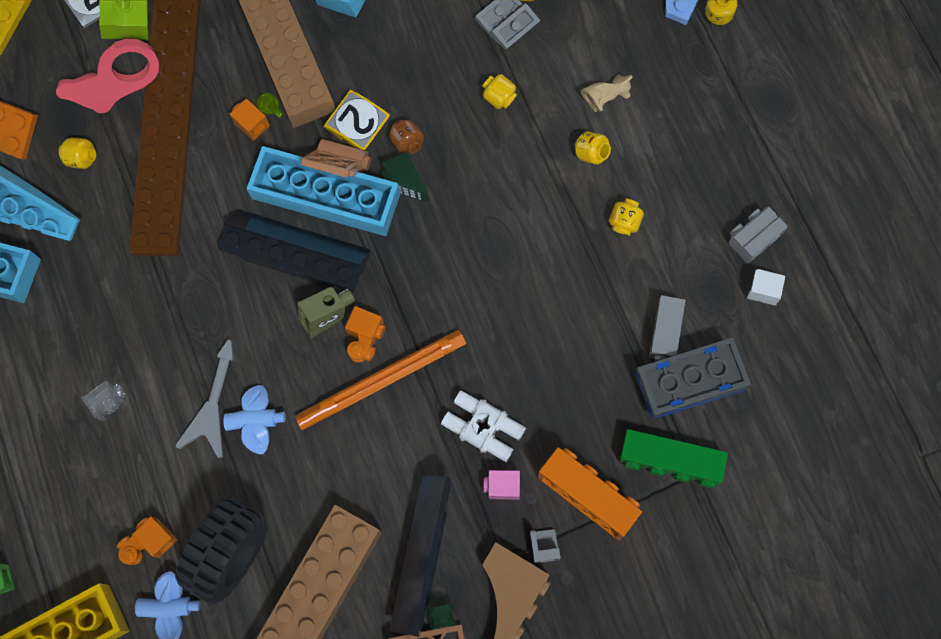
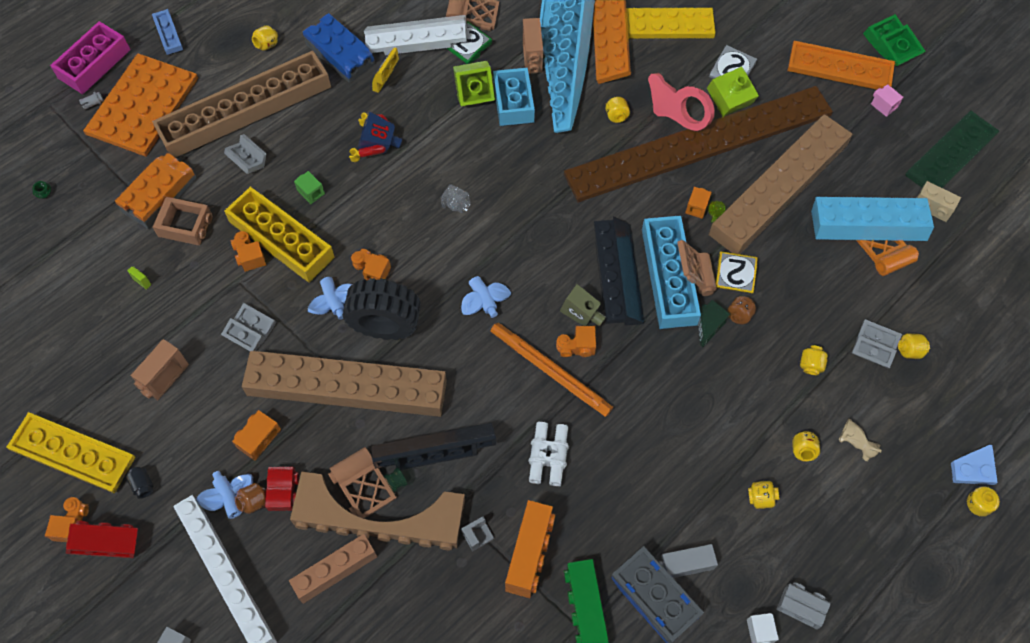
camera: 60 degrees right, 10 degrees down
light grey piece [176,340,234,458] -> none
bright pink brick [484,470,520,500] -> none

